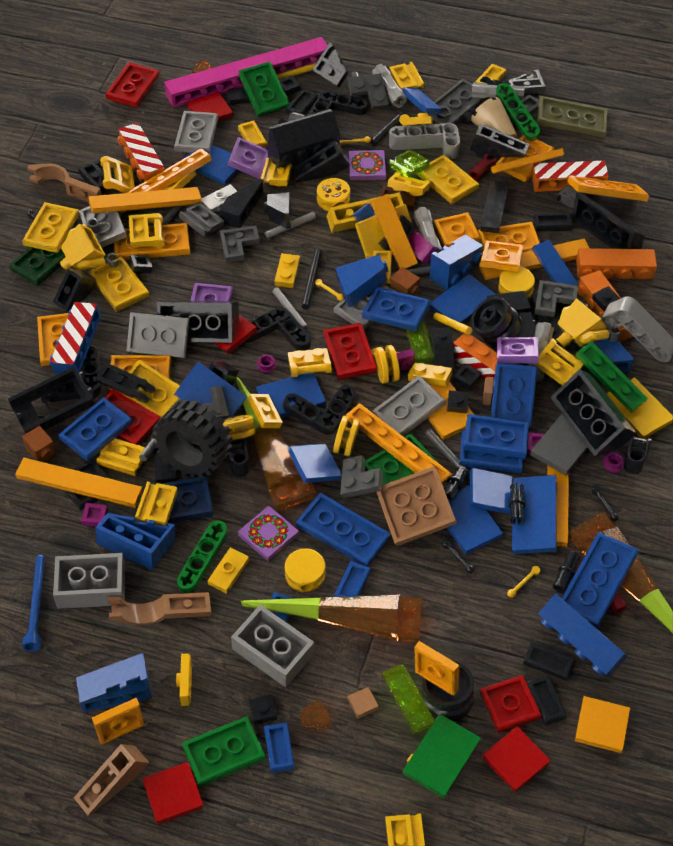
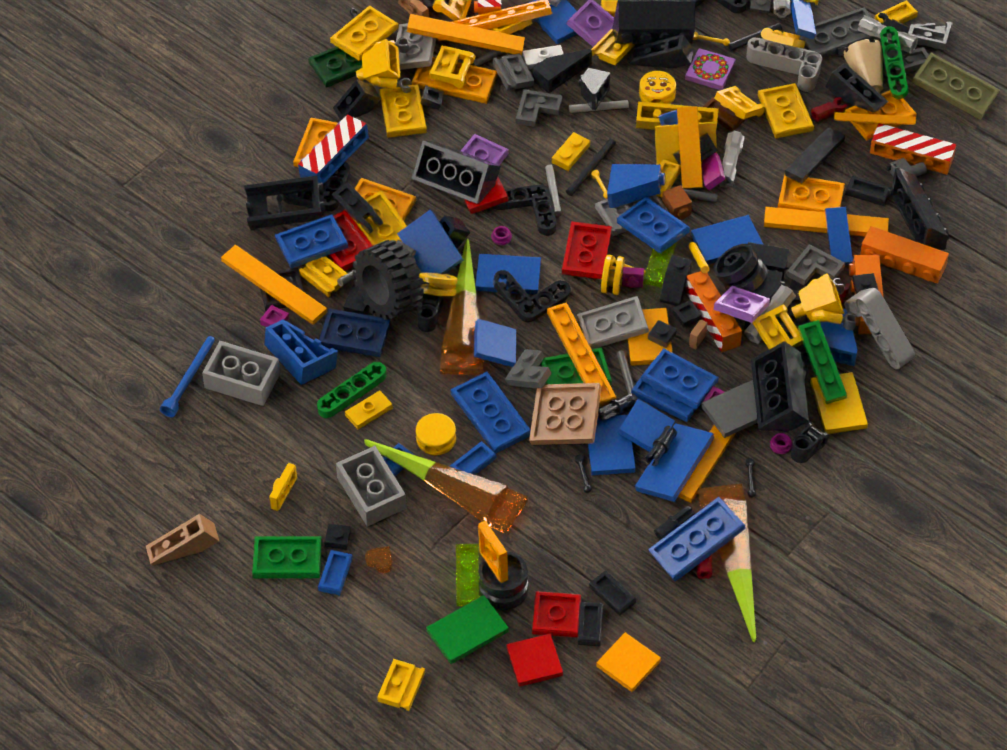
camera: 25 degrees right, 0 degrees up
dark orange brick [22,426,56,462] -> none
wedge [76,653,152,713] -> none
light orange tile [92,698,145,745] -> none
medium nougat piece [108,592,211,626] -> none
light grey tile [126,312,190,358] -> none
yellow plate [135,481,178,526] -> none
red tile [142,762,204,825] -> none
dark grey piece [205,386,229,419] -> none
tile [238,506,299,561] -> none
yellow plate [248,394,283,428] -> none
yellow plate [288,348,332,377] -> none
yellow head [333,416,360,457] -> none
medium nougat tile [347,687,379,719] -> none
clear neon green plate [389,150,430,178] -> none
yellow plate [408,362,453,387] -> none
blue wedge [430,235,483,290] -> none
light orange tile [433,212,481,247] -> none
light orange tile [480,241,523,272] -> none
blue tile [491,363,537,428] -> none
yellow head [498,267,535,299] -> none
yellow hinge [507,566,540,598] -> none
blue brick [538,593,628,677] -> none
light orange tile [568,175,649,202] -> none

